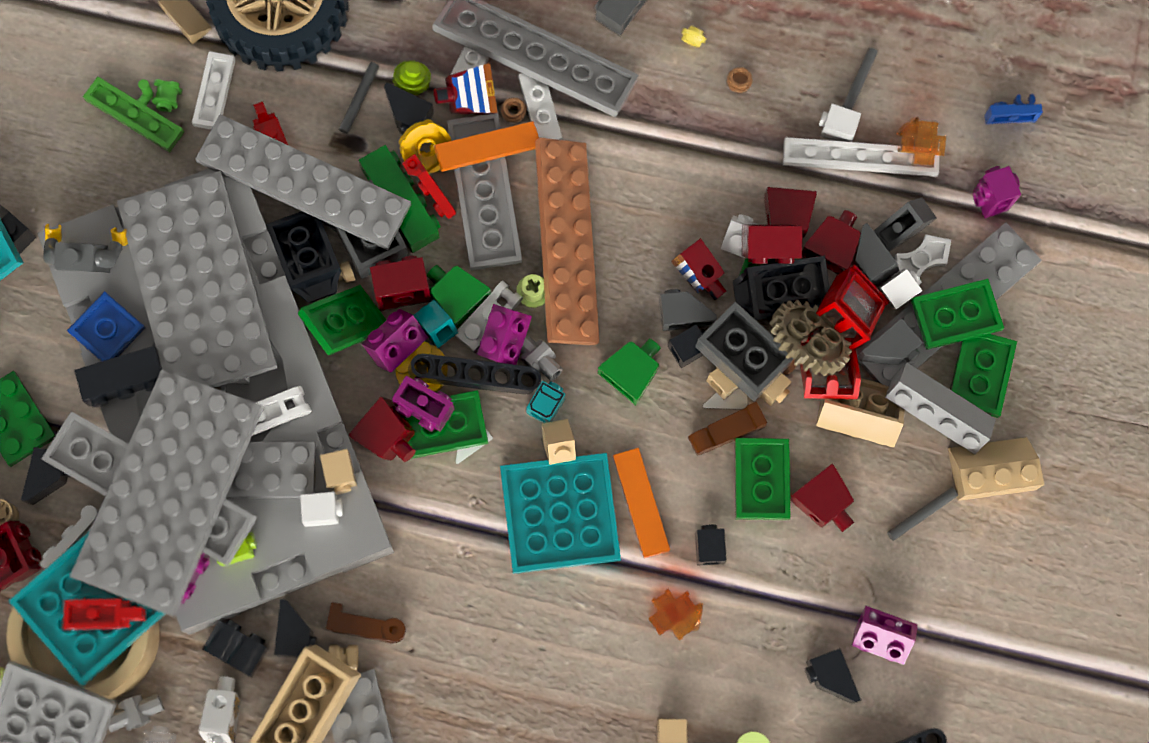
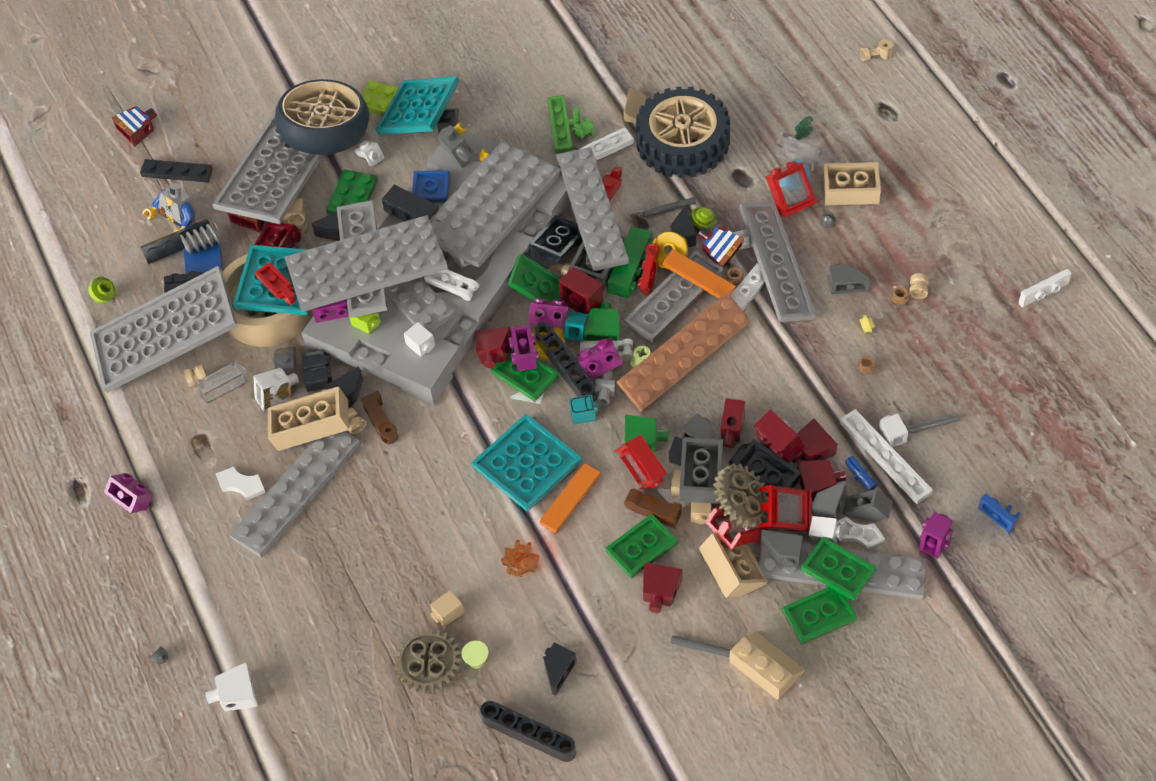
camera: 60 degrees right, 20 degrees down
light grey axle [108,693,164,732] -> none
tan brick [320,449,357,494] -> none
tan brick [542,419,576,465] -> none
black brick [695,524,727,566] -> none
magenta brick [852,605,918,665] -> none
light grey brick [885,362,996,454] -> none
clear orange piece [895,117,946,167] -> none
none -> dark grey slope [274,346,297,375]
none -> red window [614,434,667,490]
none -> blue axle [845,456,878,491]

